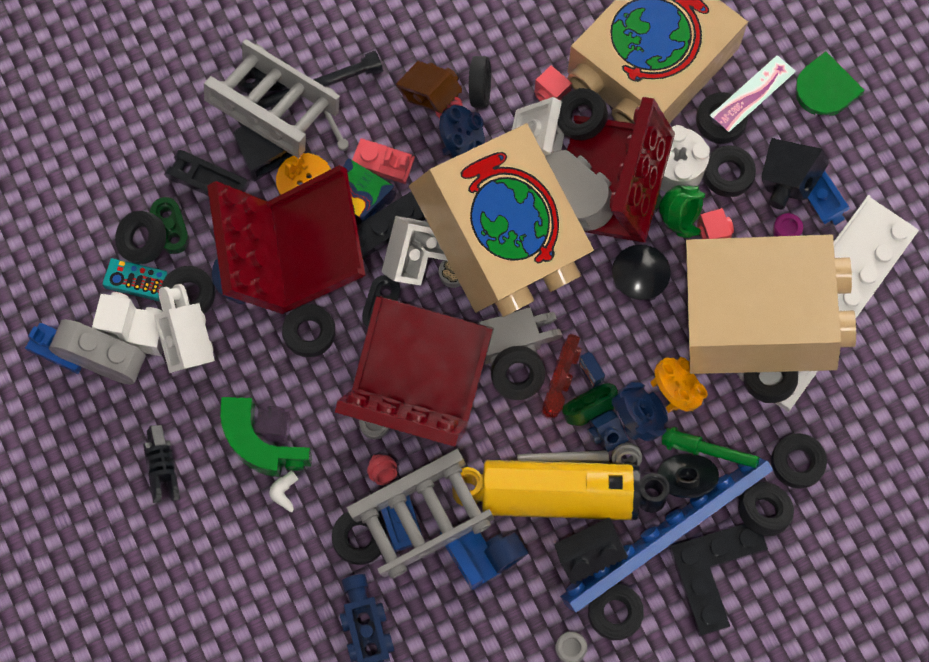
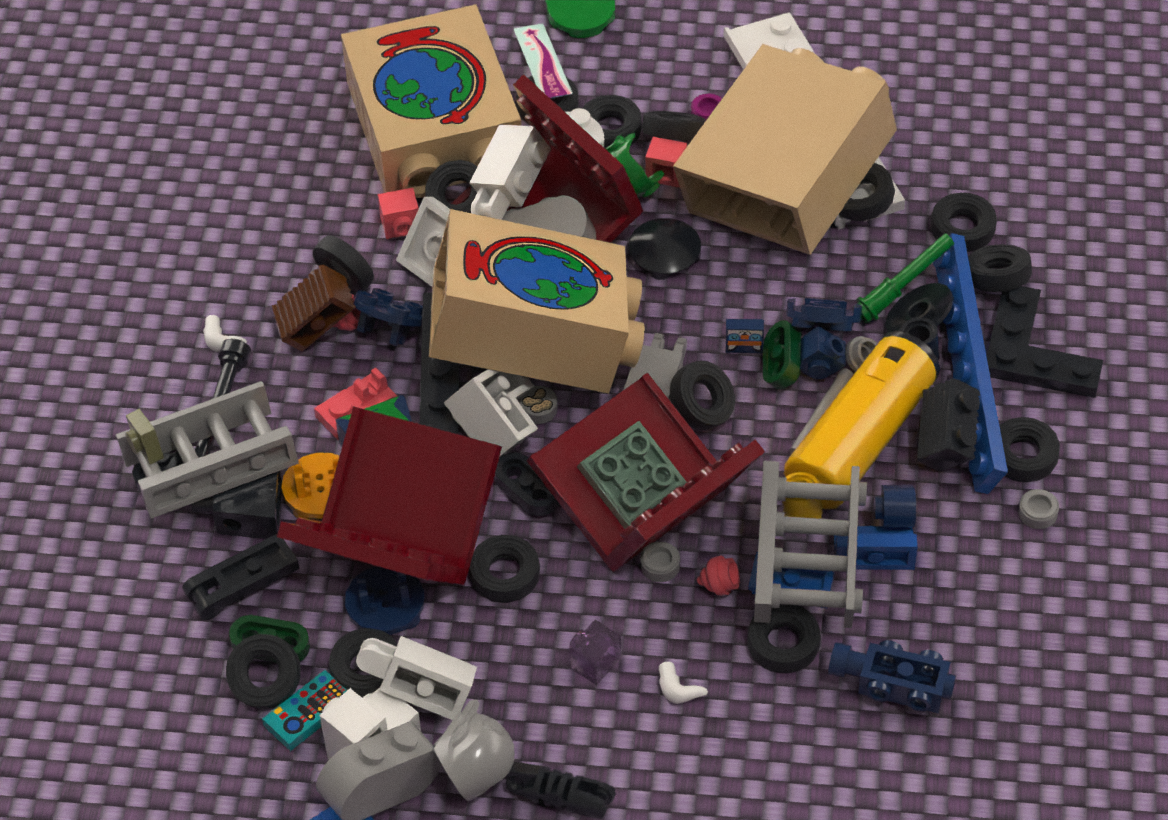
camera: 55 degrees left, 20 degrees down
green arch [220,397,312,477] -> none
light grey hinge [323,110,349,151] -> none
clear red hinge [541,334,582,420] -> none
light orange plate [650,357,708,413] -> none
black torso [761,138,829,210] -> none
blue plate [807,171,850,225] -> none
none -> olive plate [125,408,164,465]
none -> white animal [203,315,247,352]
none -> light grey helmet [434,700,515,801]
none -> white brick [469,125,551,220]
none -> sand green tile [577,421,687,529]
none -> black tyre [642,111,706,140]

